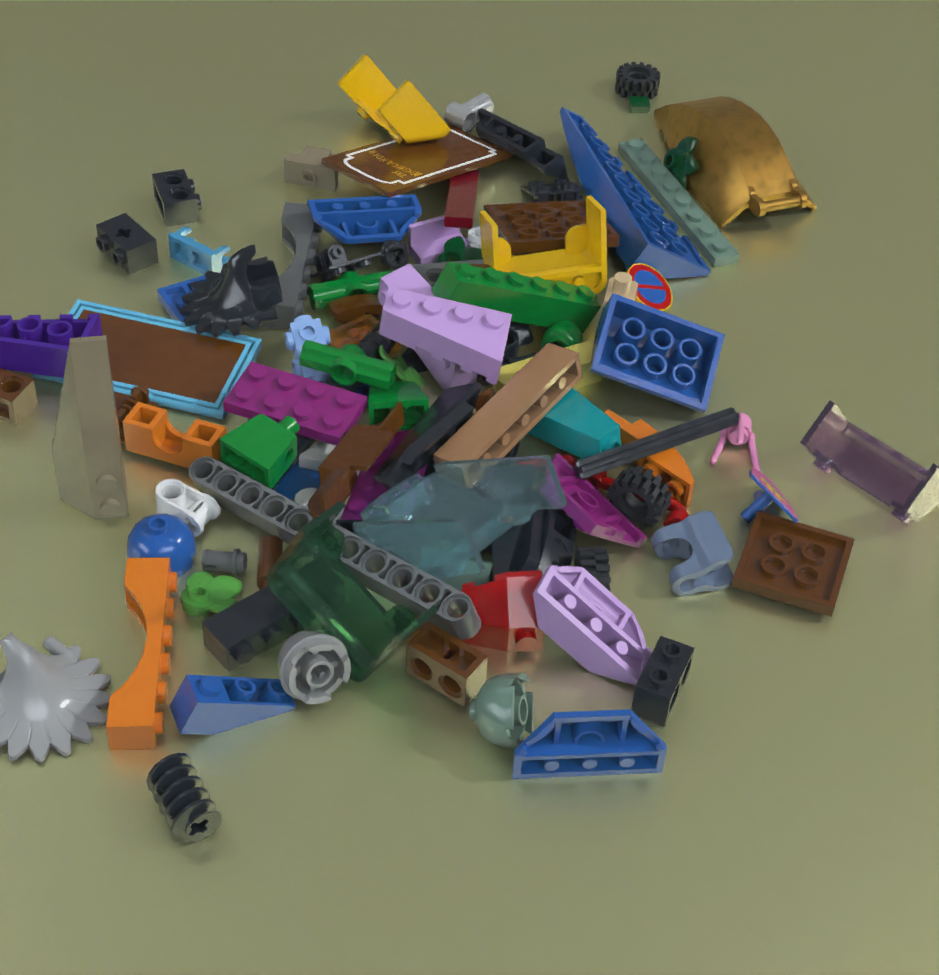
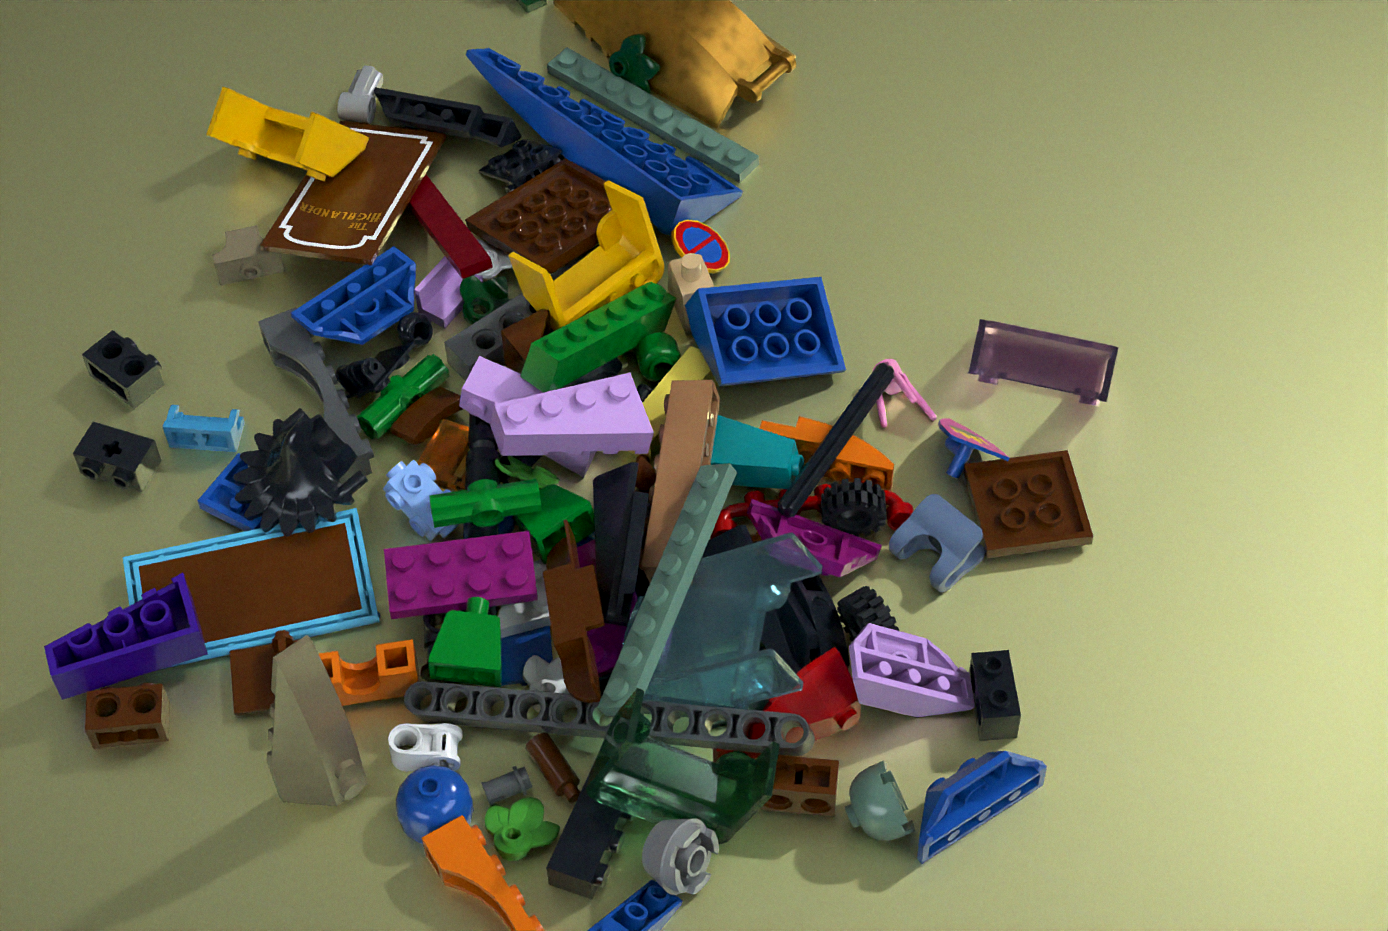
camera: 25 degrees left, 10 degrees up
none -> sand green plate [597,463,737,716]

